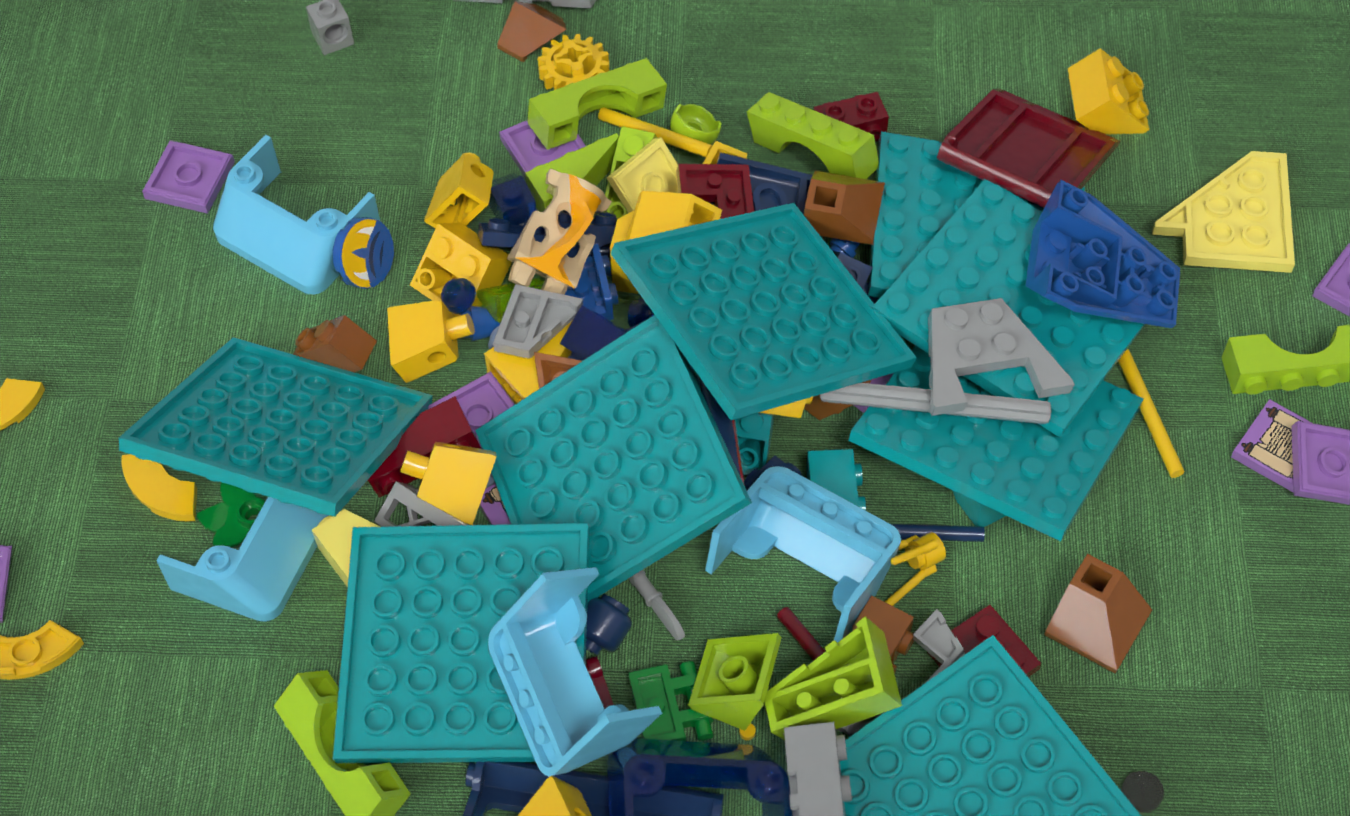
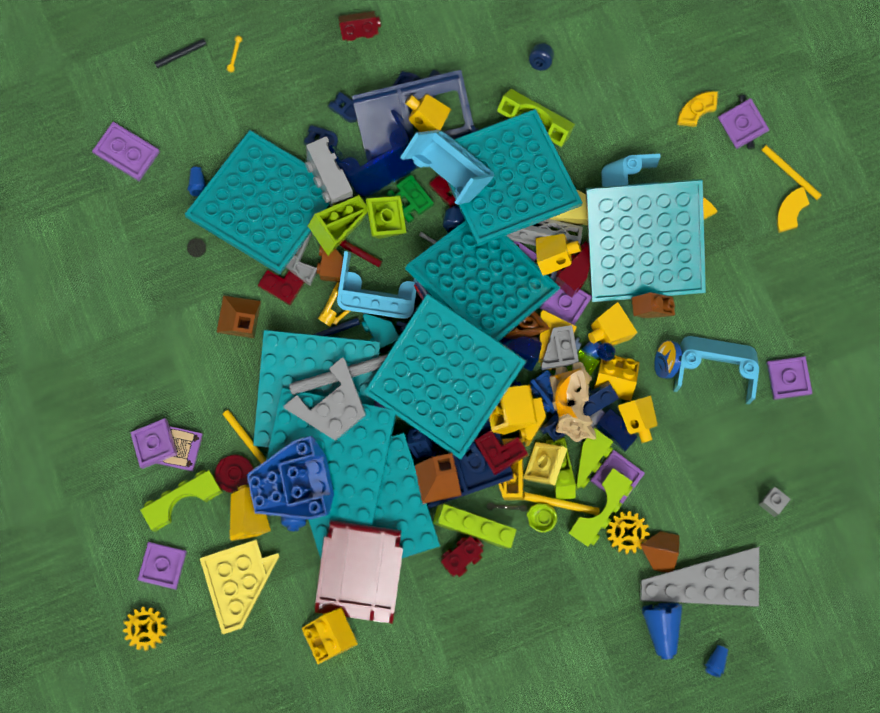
camera: 155 degrees right, 20 degrees up
none -> dark red tile [215,455,254,493]
none -> yellow slope [230,484,271,541]

